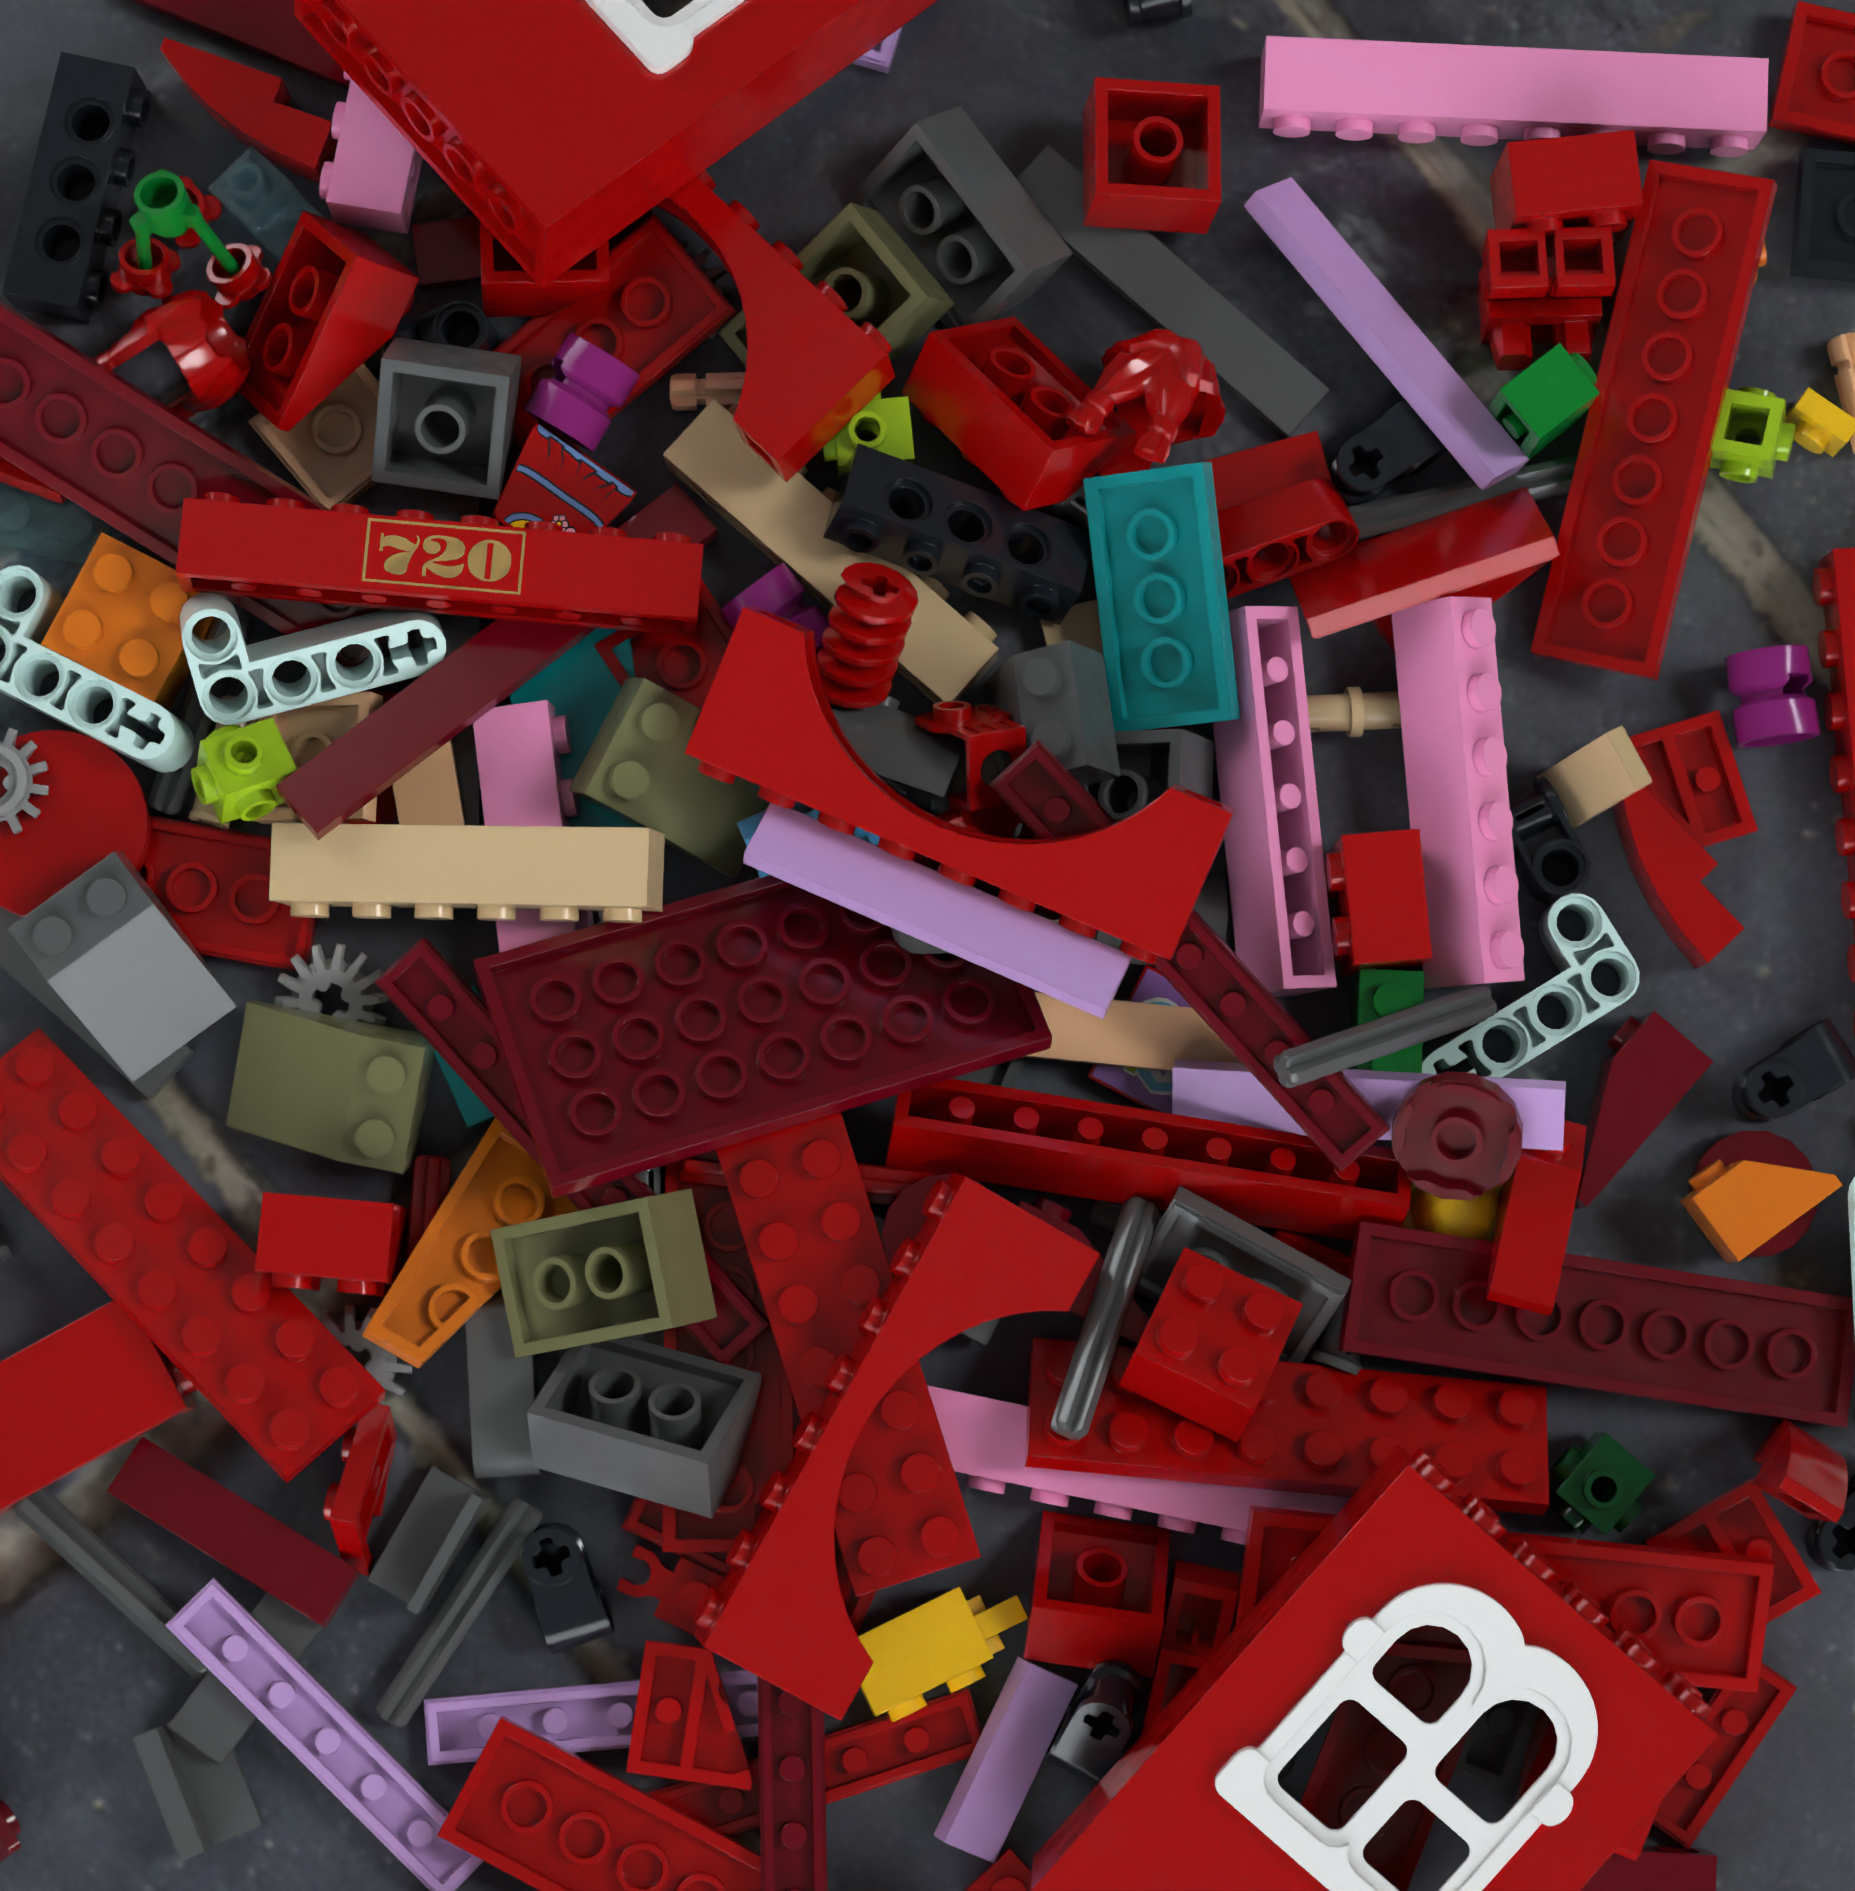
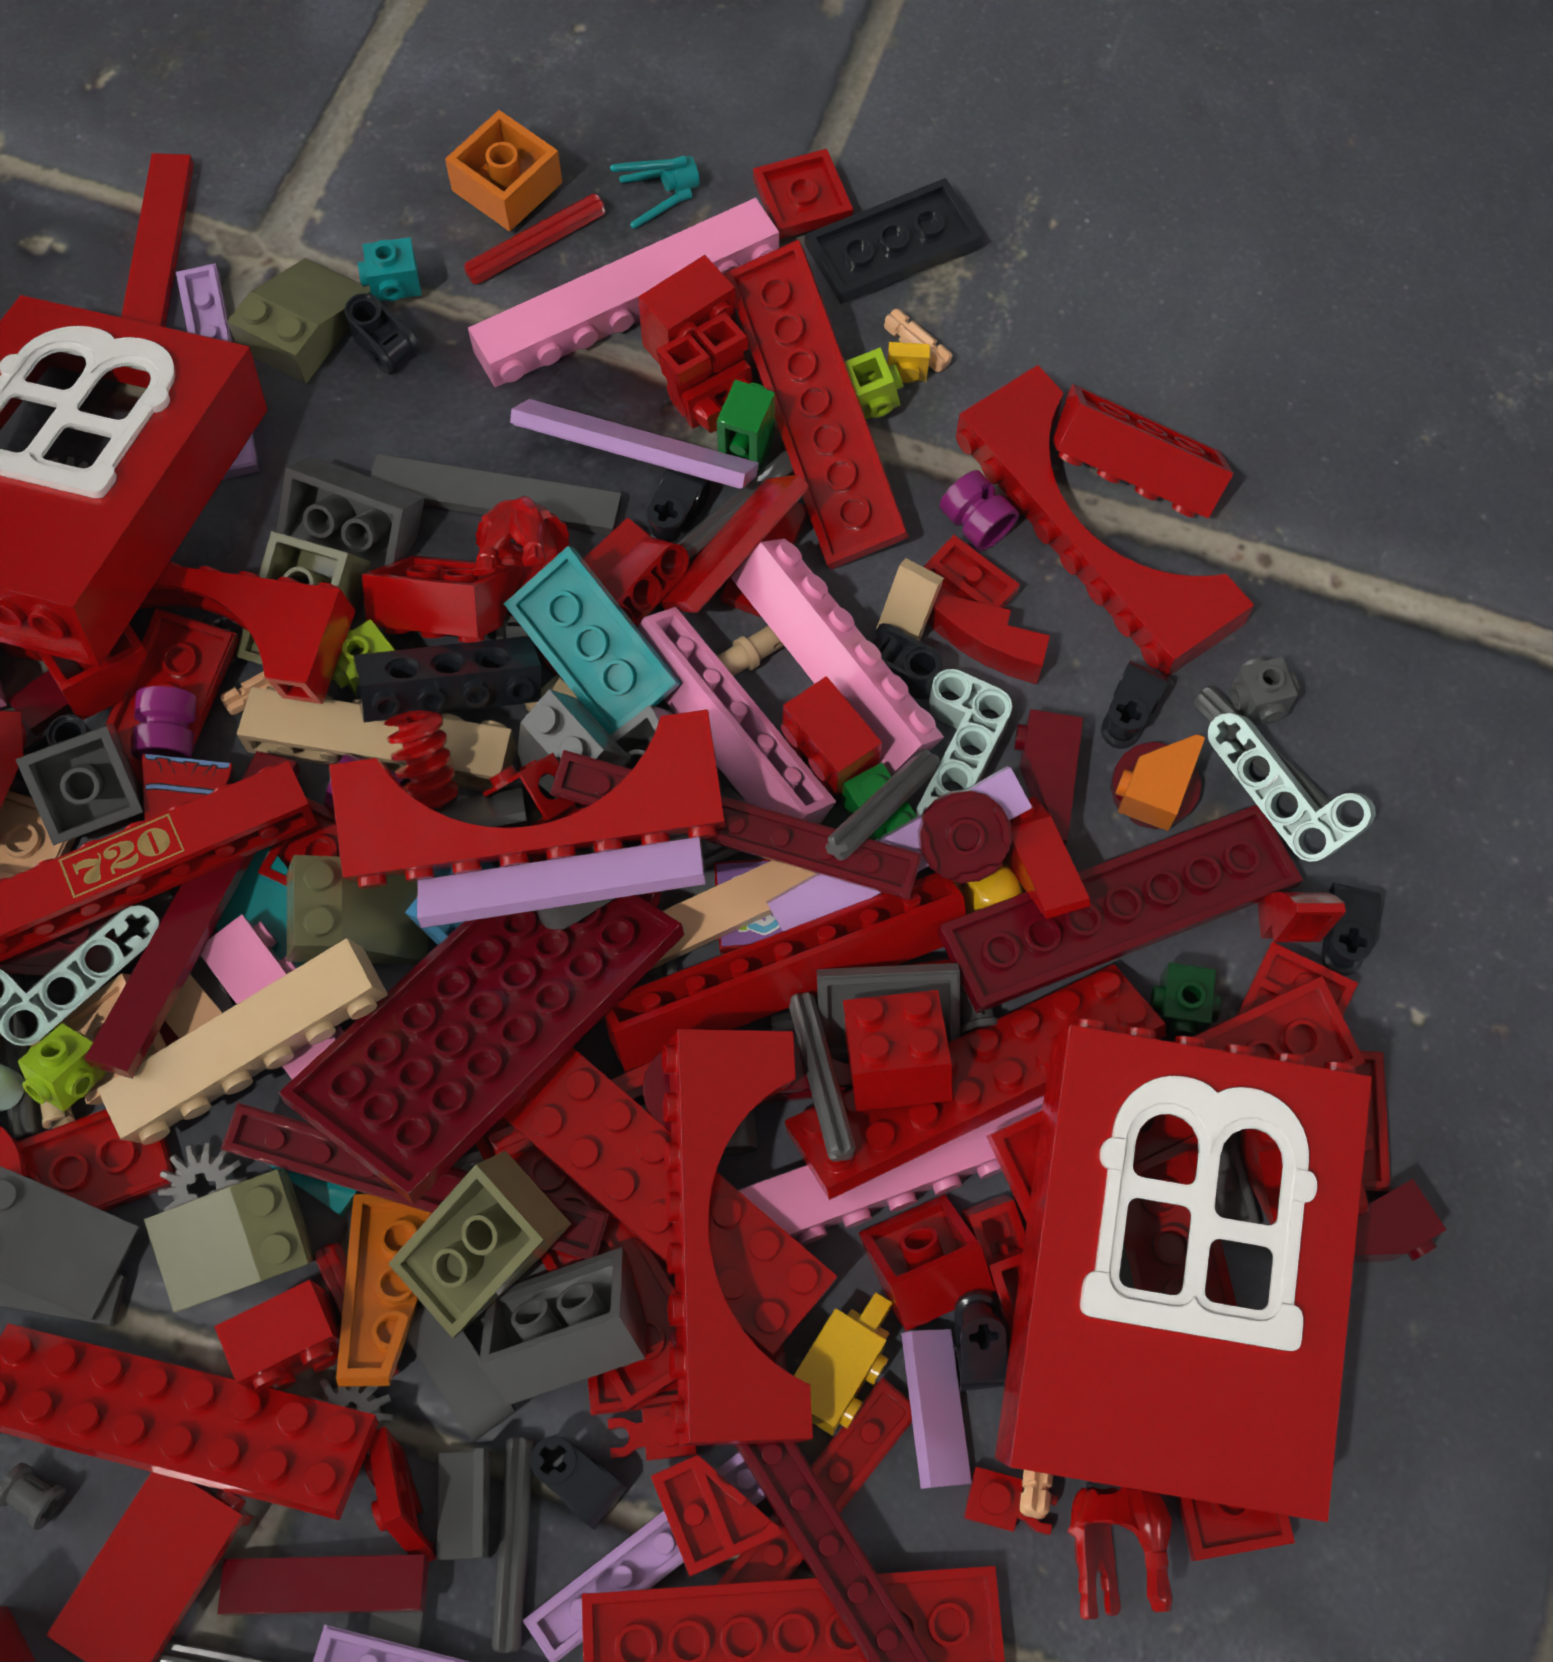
camera: 30 degrees left, 15 degrees down
red brick [1083,77,1221,234] -> none

